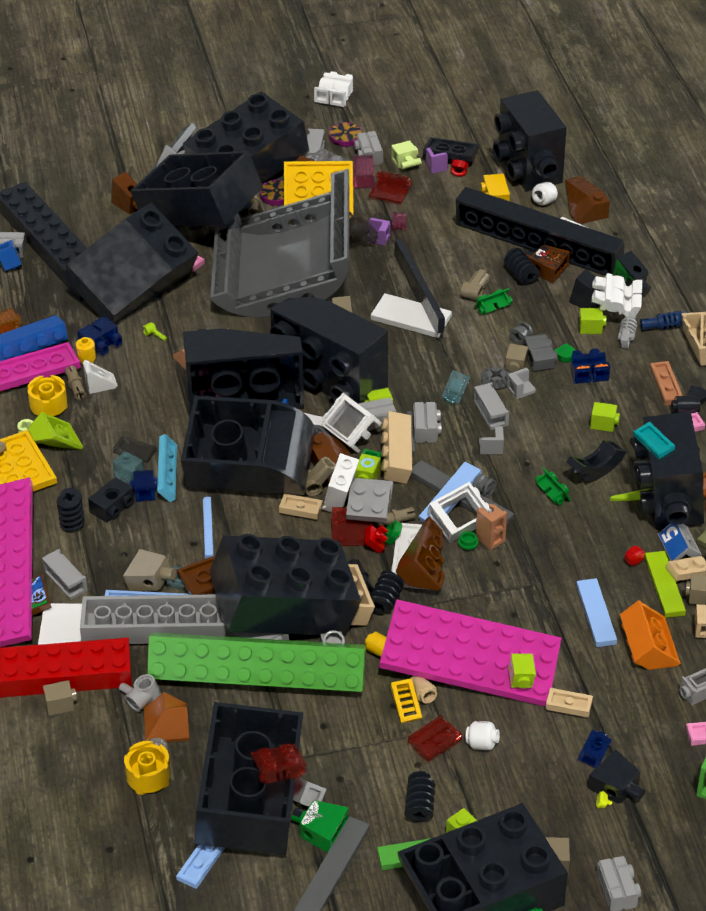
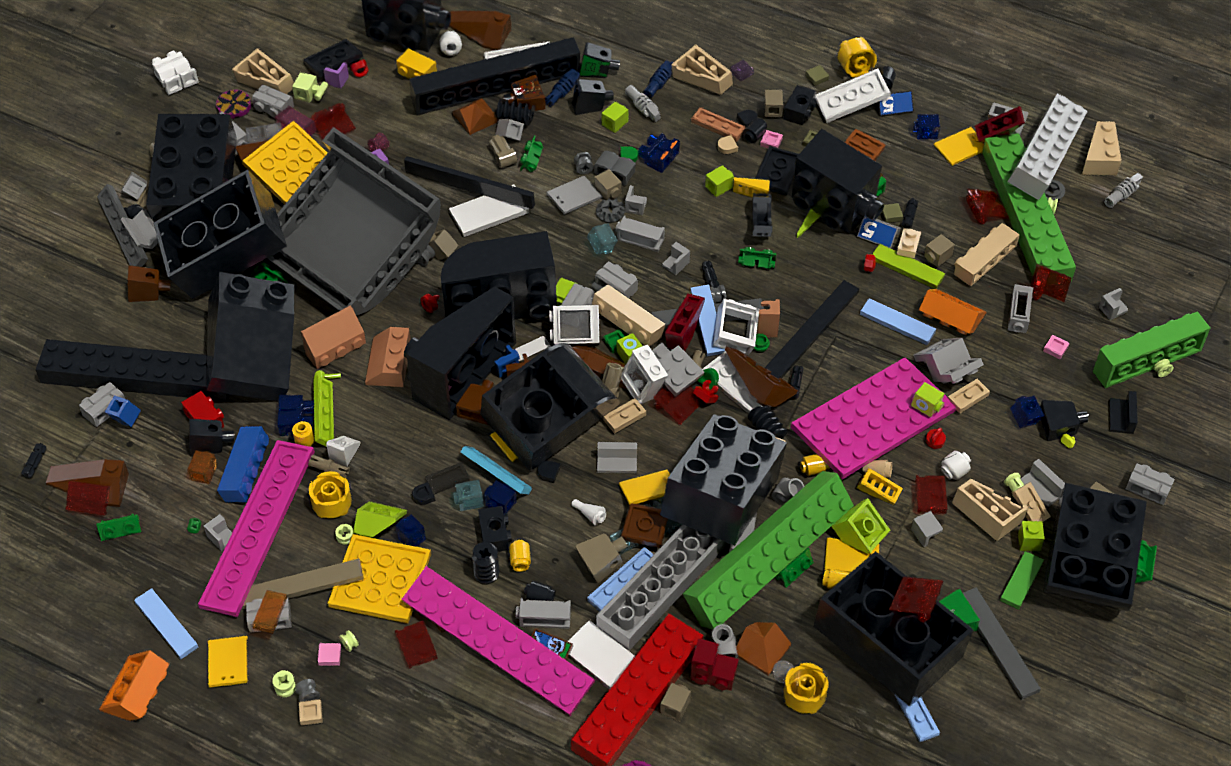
camera: 50 degrees left, 10 degrees up
light blue tile [203,497,214,559] -> none
black piece [405,771,436,822] -> none
white hips [592,273,642,318] -> none
teal tile [633,422,675,459] -> none
none -> red brick [181,391,224,428]
none -> black torso [189,419,234,457]
none -> tan wedge [232,48,294,94]
none -> green hinge [250,261,288,283]
none -> nougat slope [301,306,366,369]
none -> lime tile [314,375,334,447]
none -> clear blue brick [395,514,426,547]
none -> black tile [412,482,435,505]
none -> dark orange slope [452,98,499,135]
none -> light grey panel [496,119,524,141]
none -> yellow brick [509,540,531,572]
none -> black brick [524,580,556,601]
none -> black tile [538,461,560,483]
none -> dark blue hinge [545,69,580,107]
none -> light grey container [547,176,603,214]
none -> white cone [572,499,606,525]
none -> light grey panel [597,442,637,473]
none -> dark red slope [665,293,705,351]
none -> dark red brick [691,638,739,691]
none -> black axle [702,260,719,288]
none -> tan tile [718,135,738,154]
none -> yellow slope [733,177,770,198]
none -> black tile [765,280,859,379]
none -> green hinge [775,548,814,588]
none -> black axle [790,365,804,400]
none -> yellow container [824,537,879,573]
none -> lime slope [832,498,890,554]
none -> light grey panel [911,511,943,547]
none -> light grey bracket [913,338,984,384]
none -> red tile [926,428,946,449]
none -> tan wedge [952,479,1029,541]
none -> yellowish green bush [1004,473,1024,499]
none -> tan plate [1012,482,1051,522]
none -> light grey panel [1021,459,1065,508]
none -> black panel [1109,391,1138,434]

